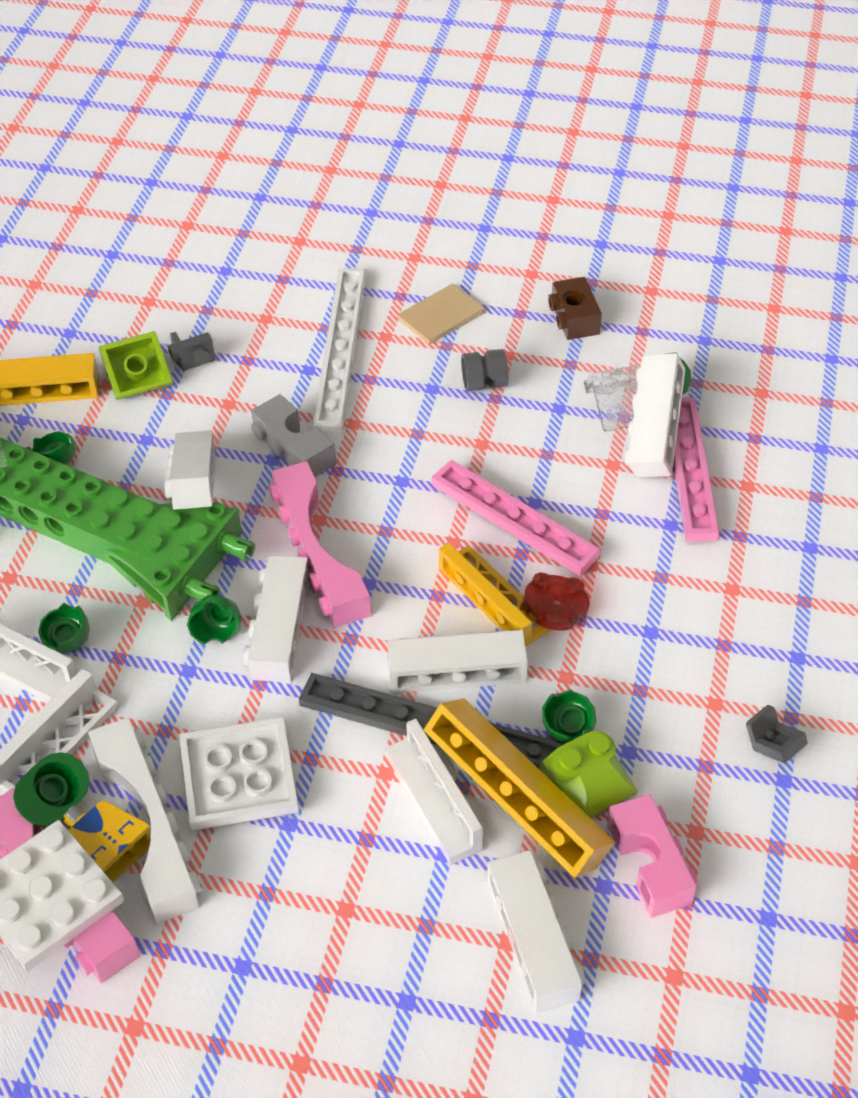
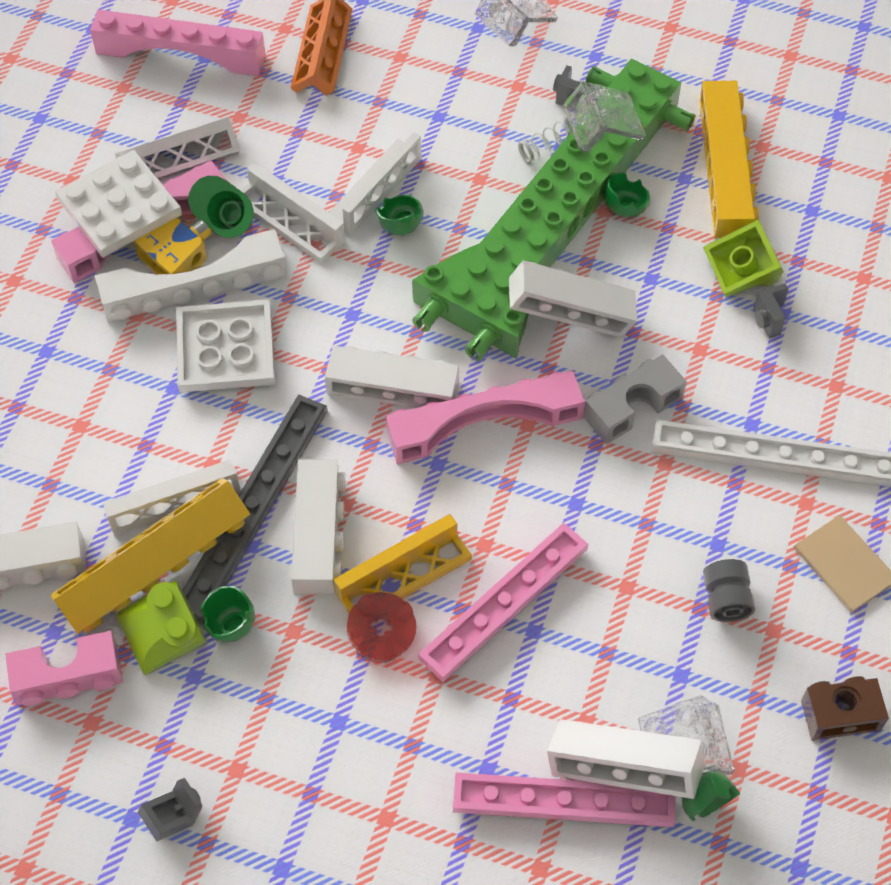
camera: 95 degrees right, 10 degrees up
green hair [187,595,242,645] -> none

